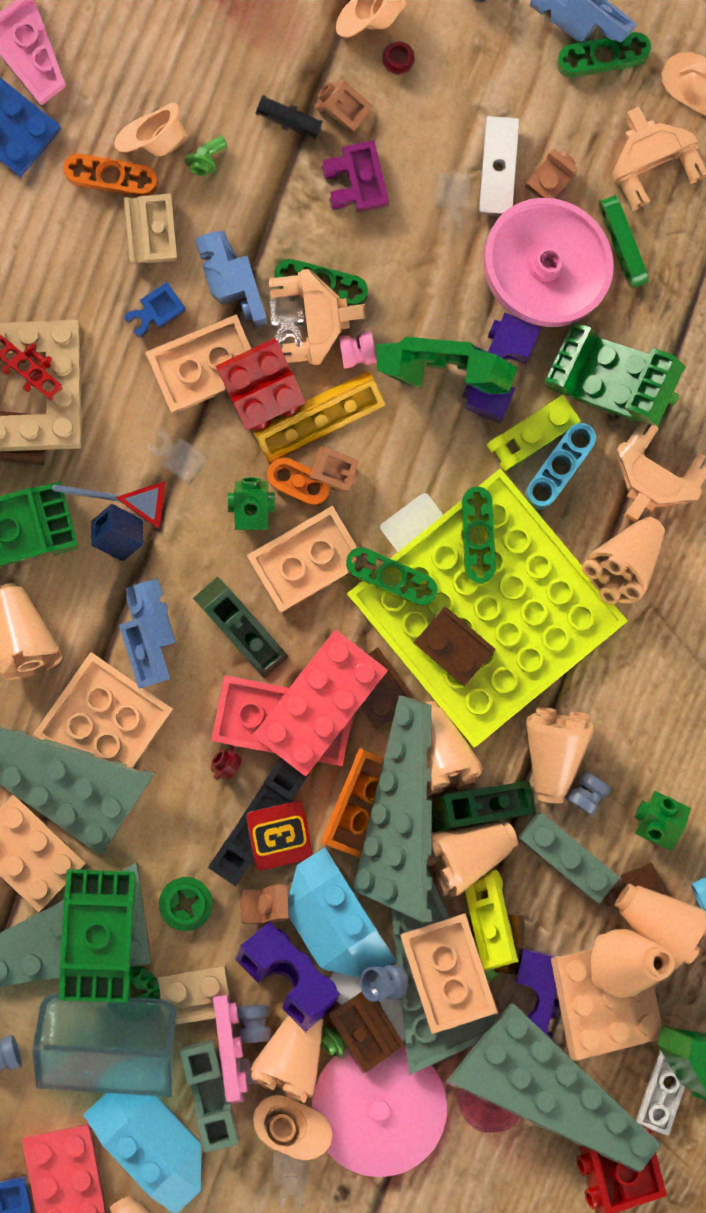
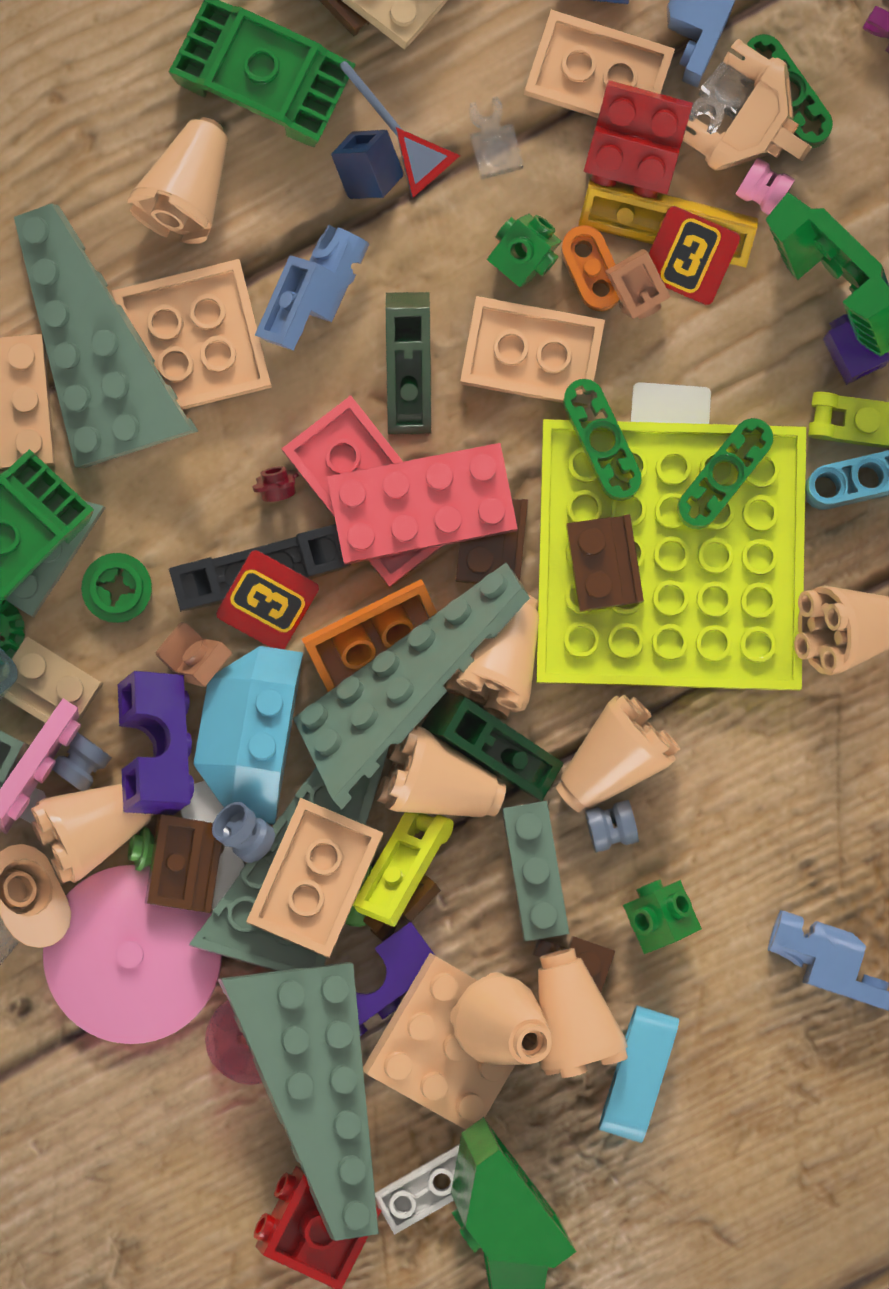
camera: 40 degrees right, 0 degrees up
none -> sticker [649,206,740,305]

